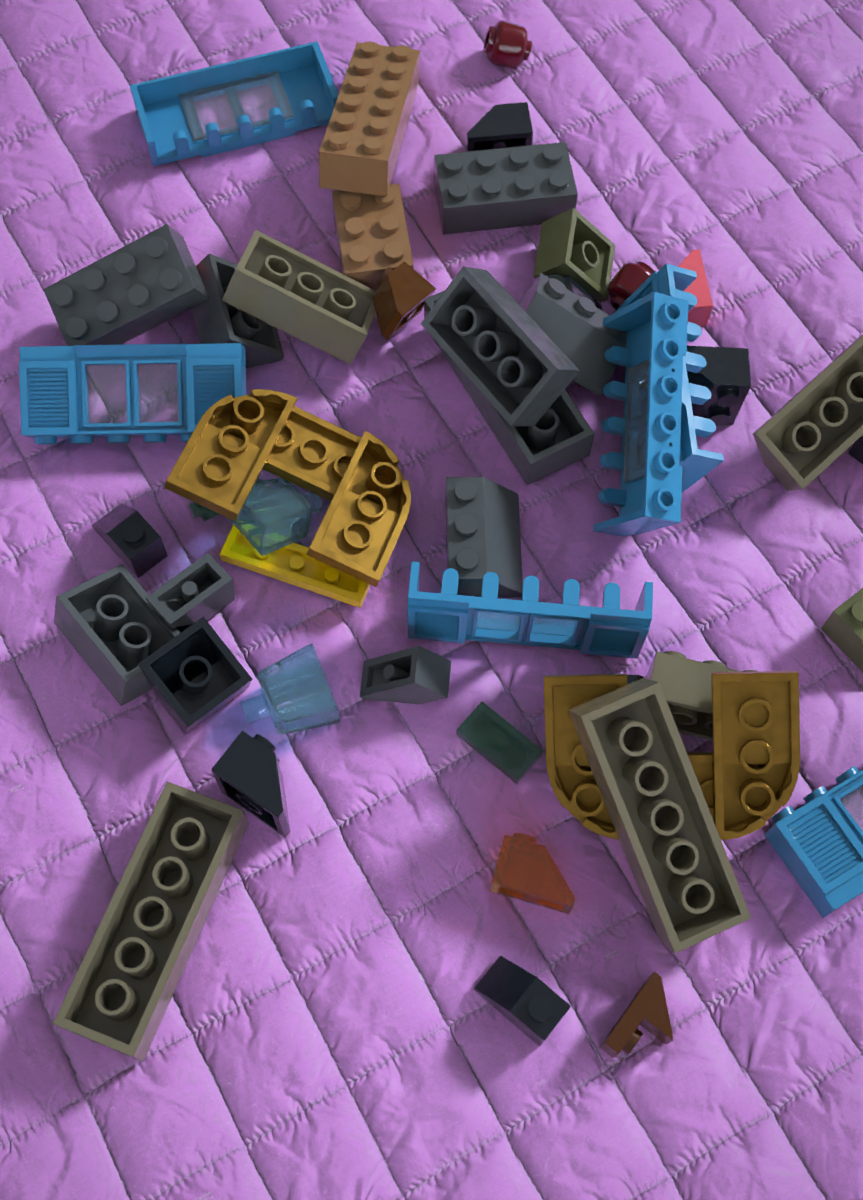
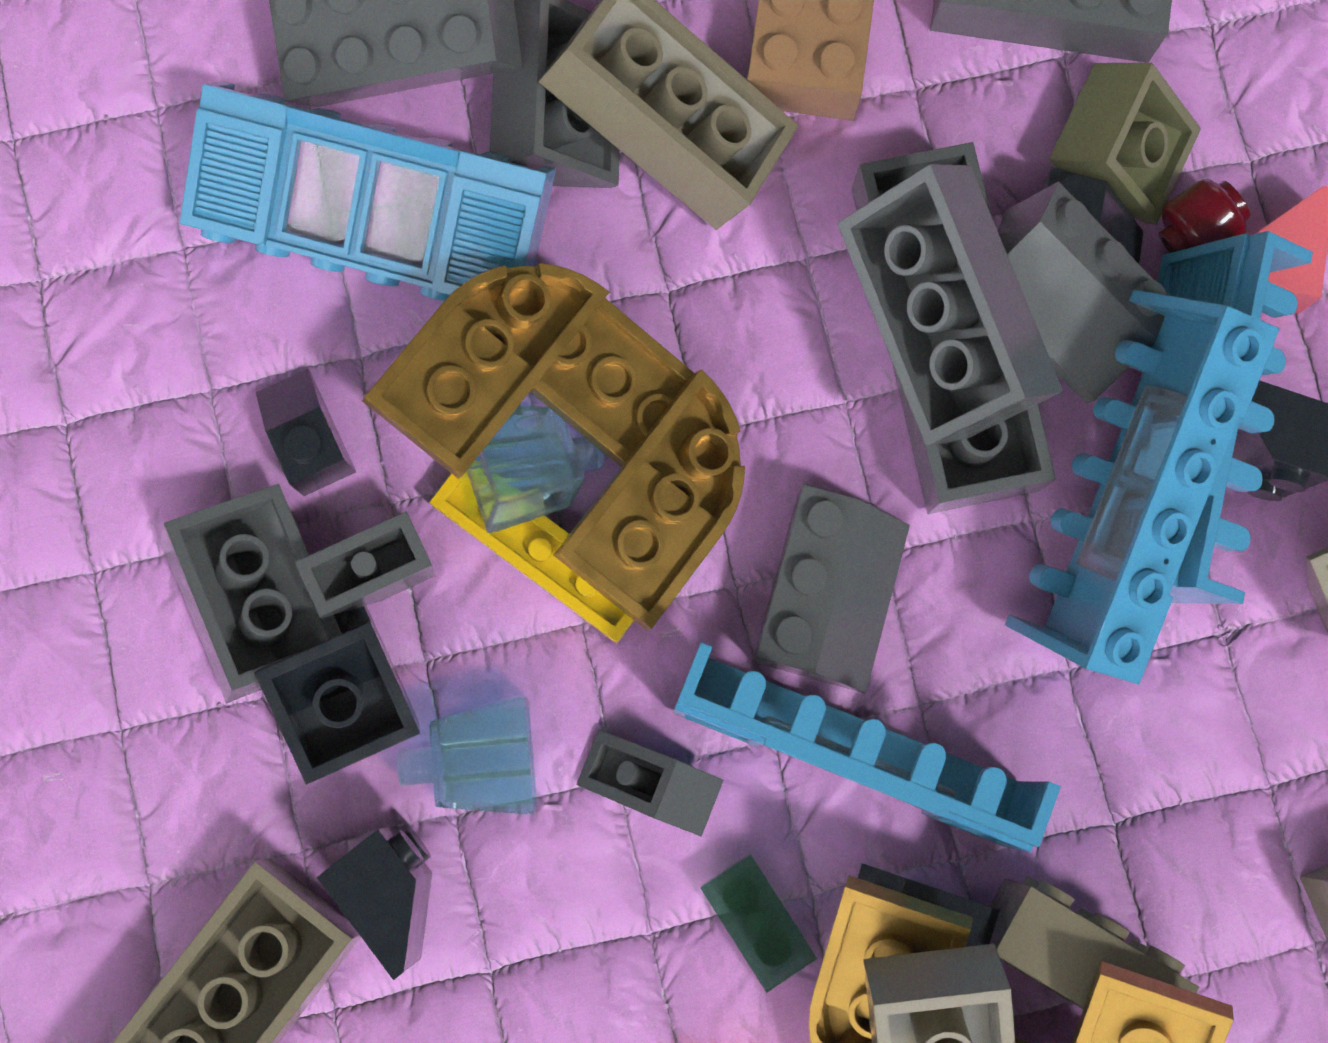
camera: 15 degrees right, 15 degrees up
reddish brown slope [372,261,436,340] -> none

